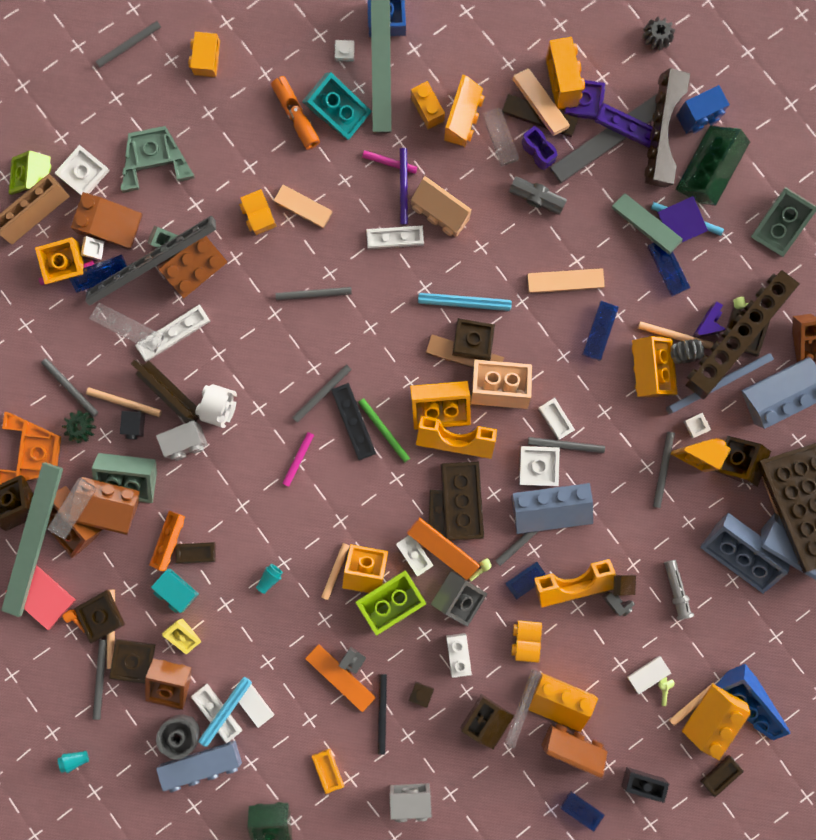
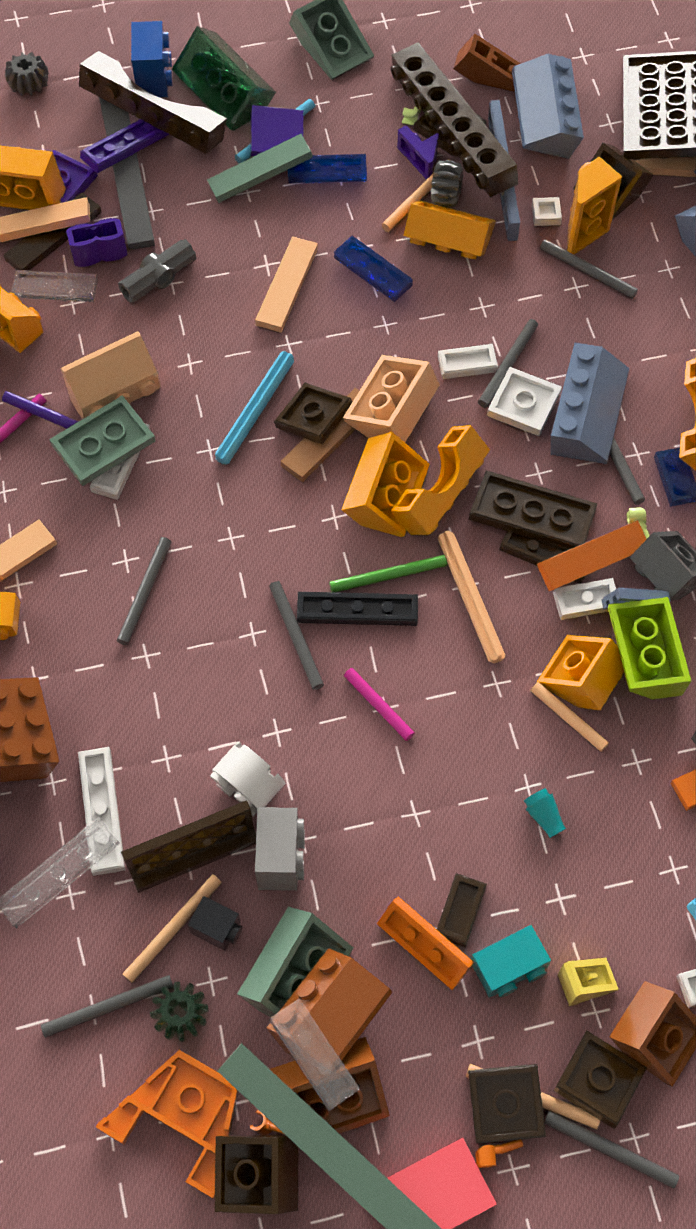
camera: 65 degrees left, 20 degrees down
none -> sand green plate [49,395,156,486]
none -> light nougat axle [438,531,505,664]
none -> sand blue tile [601,588,671,610]

